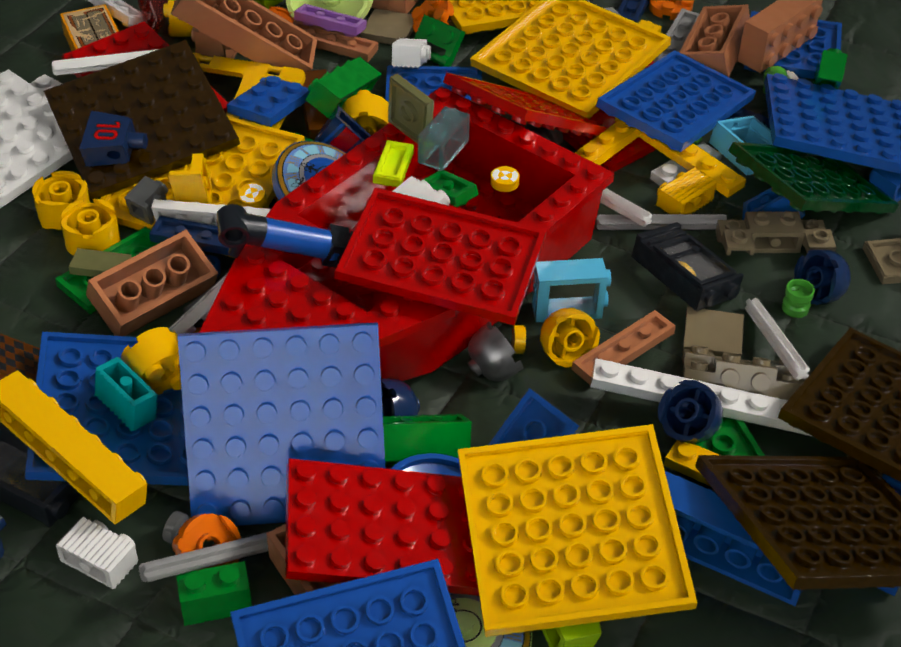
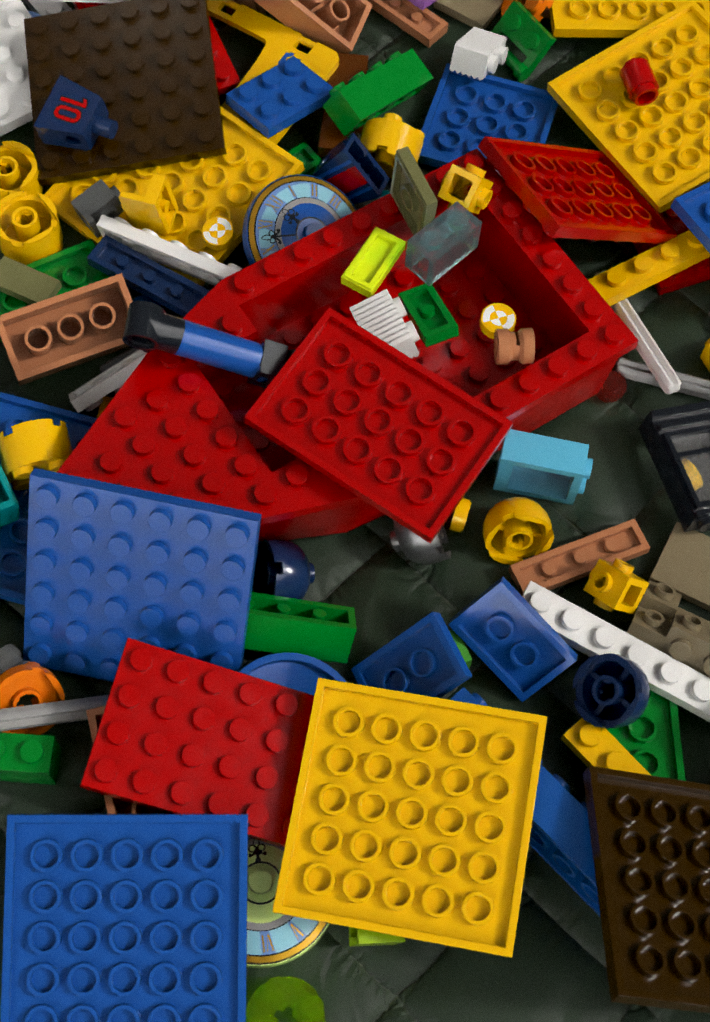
camera: 15 degrees right, 20 degrees up
none -> yellow brick [437,163,494,216]
none -> blue plate [448,576,578,702]
none -> nougat wheel [494,328,535,365]
none -> yellow brick [583,558,650,615]
none -> clear red plate [596,371,627,403]
none -> red brick [620,58,659,106]

